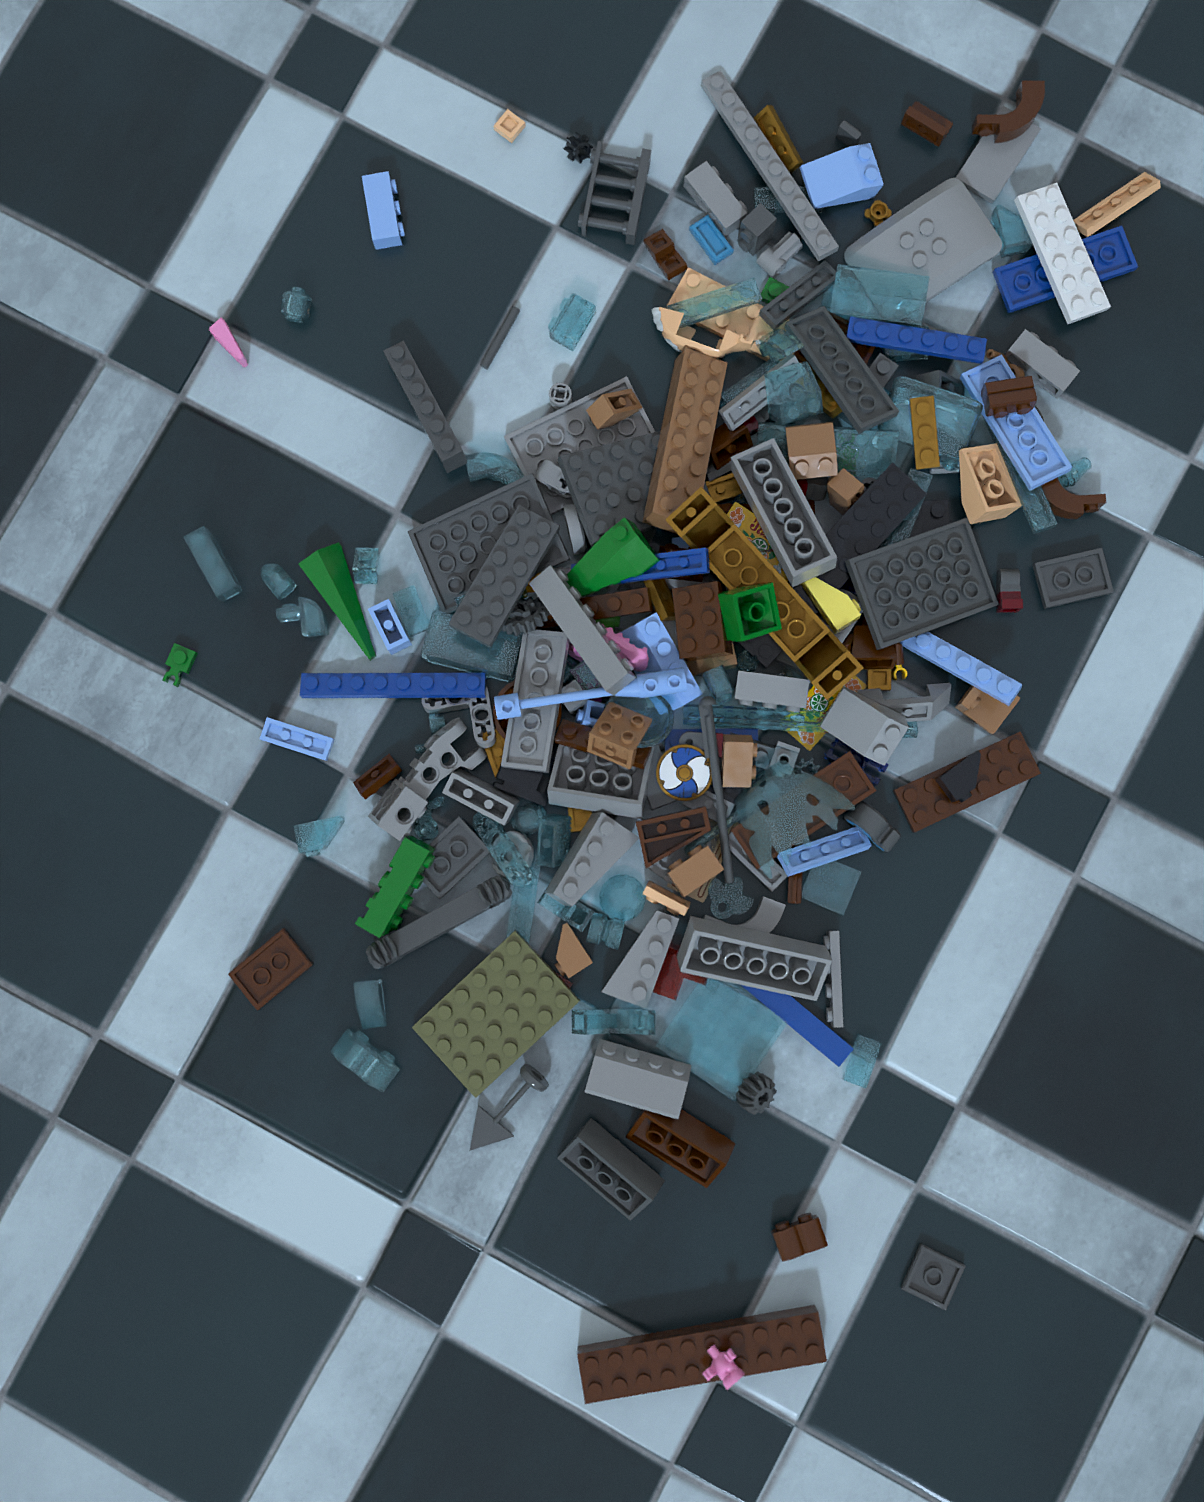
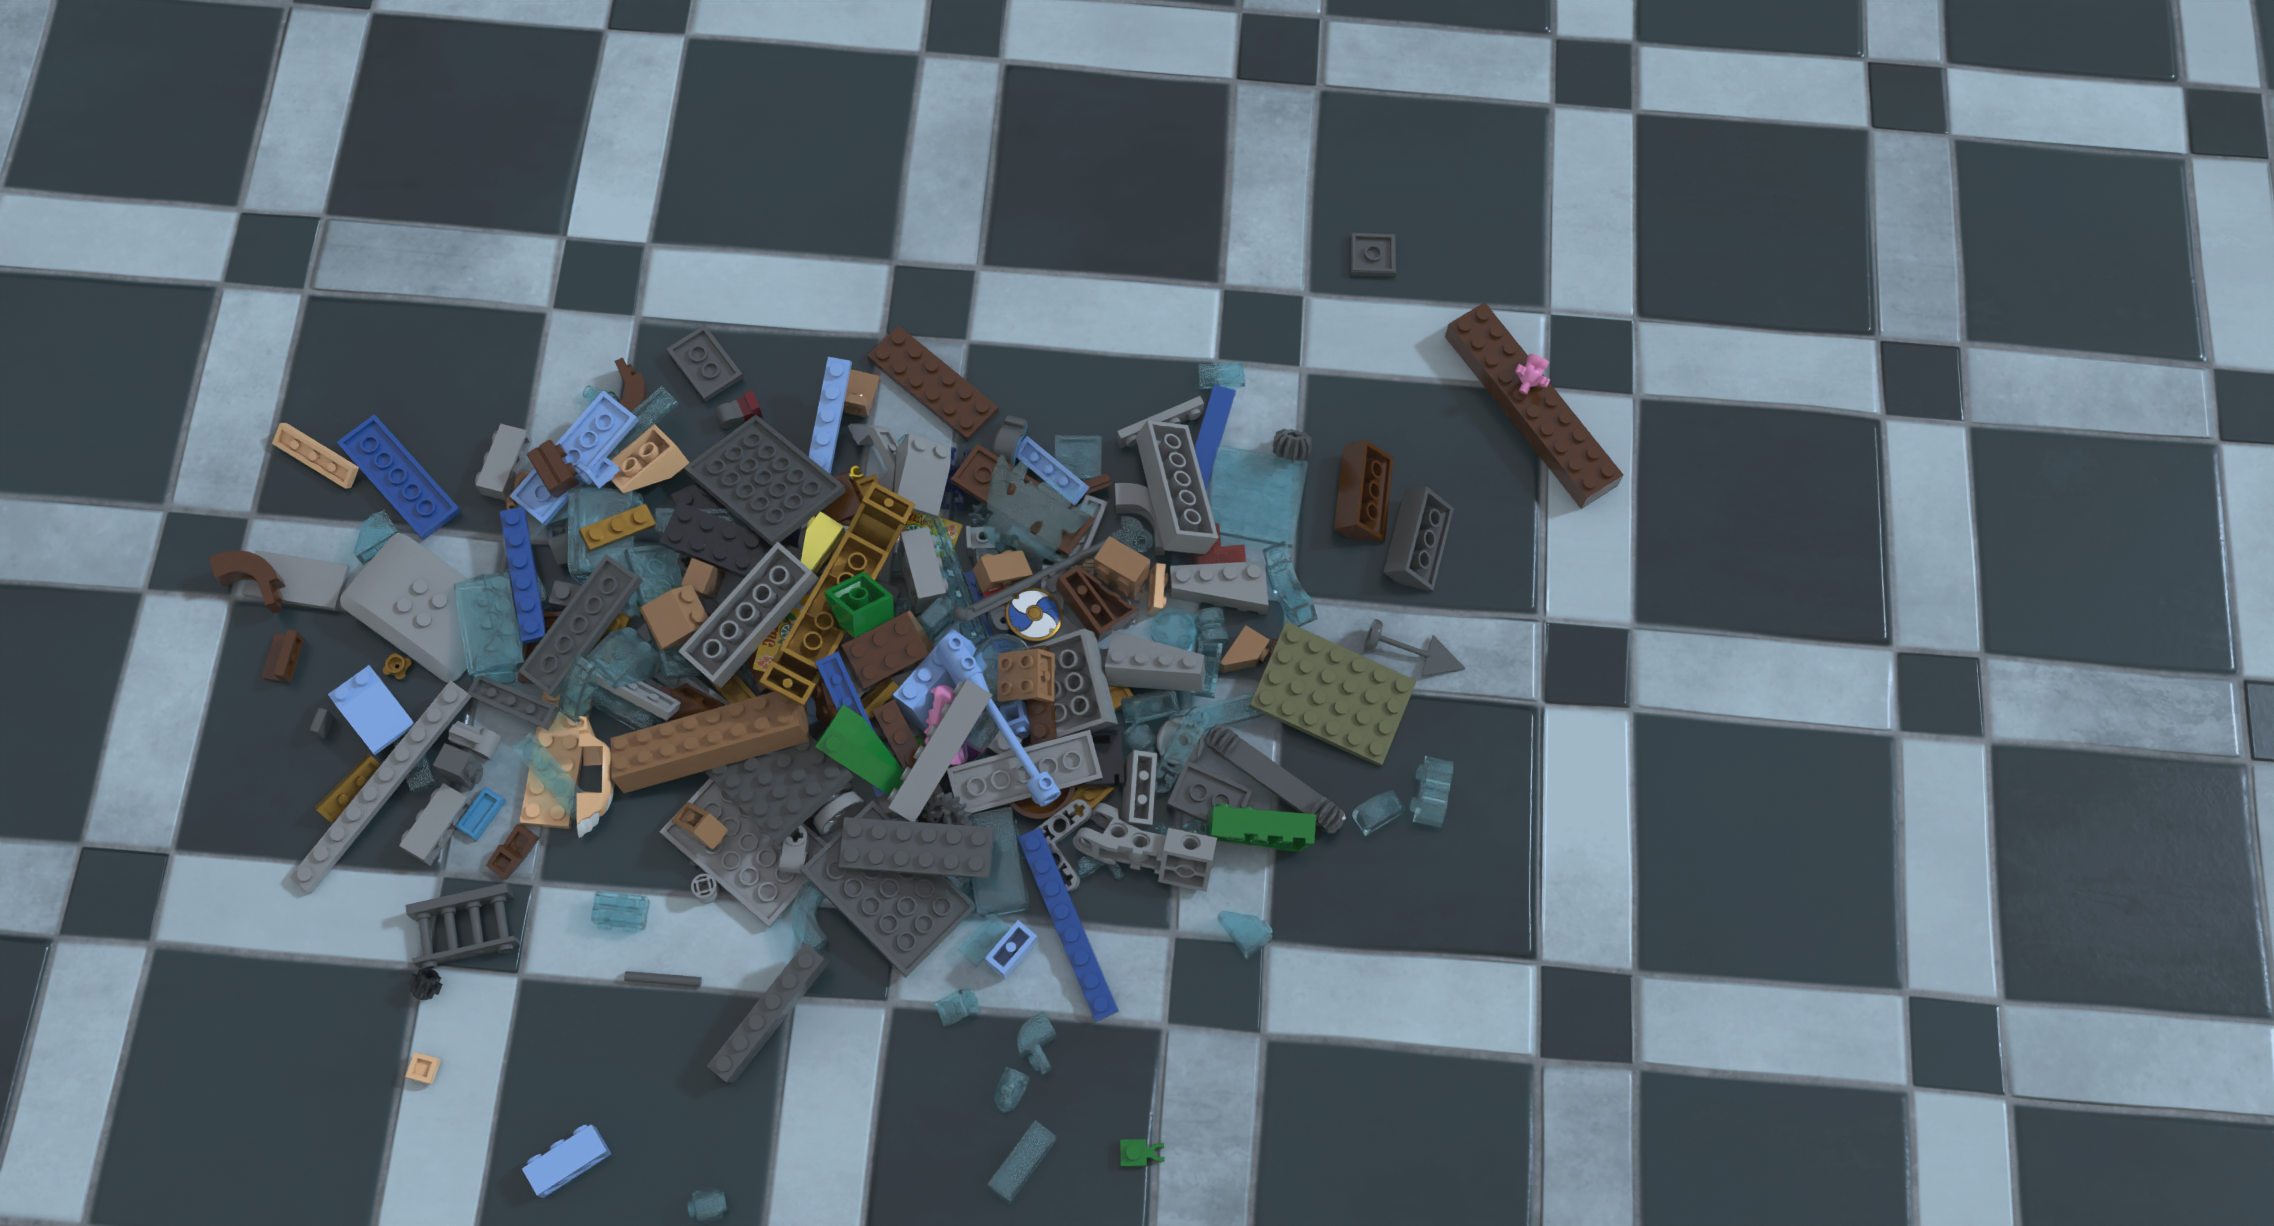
camera: 120 degrees left, 15 degrees down
reddish brown tile [228,928,314,1011] -> none
light blue plate [260,717,335,761] -> none
green wedge [298,542,376,661] -> none
reddish brown plate [353,754,402,800] -> none
light grey slope [585,1039,692,1119] -> none
green plate [759,277,789,304] -> none
reddish brown brick [771,1213,828,1262] -> none
black slope [935,751,981,803] -> none
white plate [1014,183,1111,324] -> none
none -> light blue bracket [576,456,620,489]

